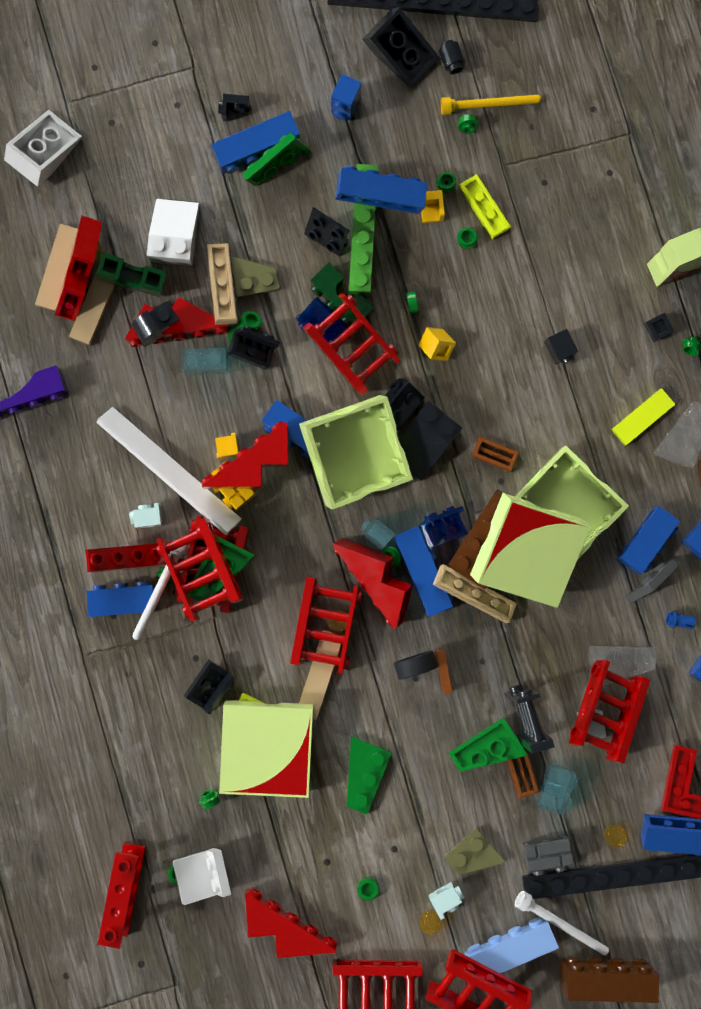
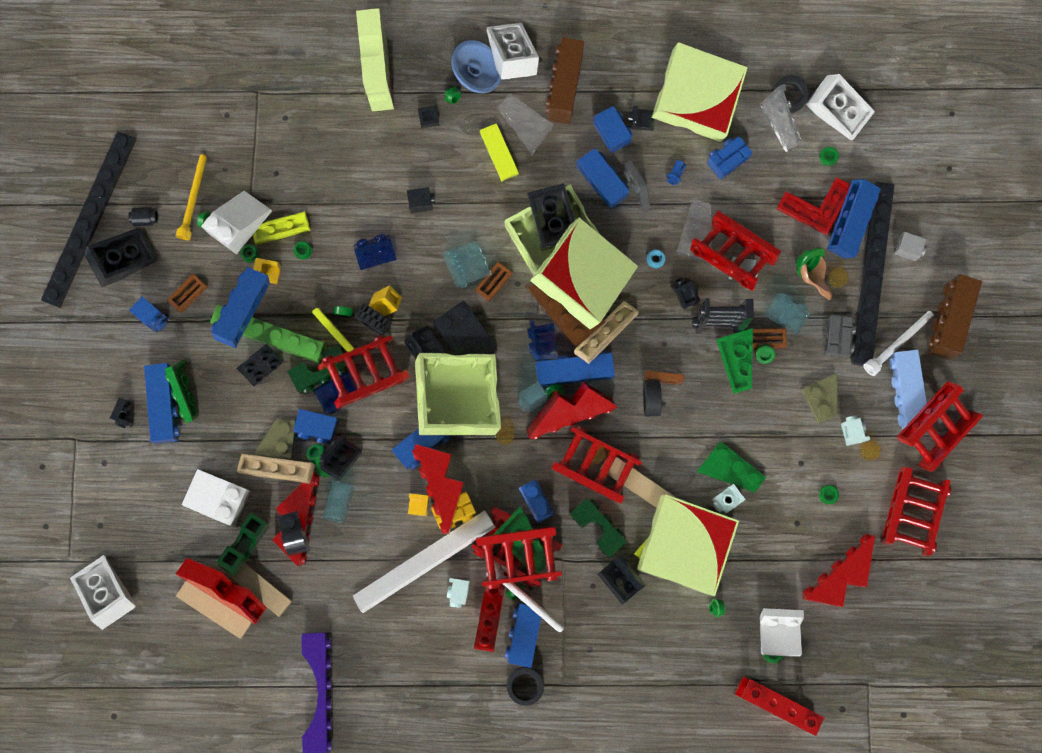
camera: 65 degrees left, 5 degrees down
none -> dark orange tile [167,273,208,314]
none -> white slope [201,191,272,255]
none -> blue brick [293,409,339,444]
none -> neon yellow tile [312,308,355,352]
none -> clear blue bracket [353,233,397,270]
none -> black tyre [354,304,391,335]
none -> clear light blue hinge [442,241,491,288]
none -> clear yellow tile [495,425,514,445]
none -> black tyre [507,667,544,706]
none -> blue brick [519,479,555,524]
none -> black slope [527,183,574,251]
none -> dark green arch [569,498,626,558]
none -> medium azure plate [646,249,665,268]
none -> black bracket [670,277,700,309]
none -> light aqua brick [713,484,746,514]
none -> green tile [755,344,775,364]
none -> piece [795,247,832,300]
none -> light grey brick [894,232,927,261]

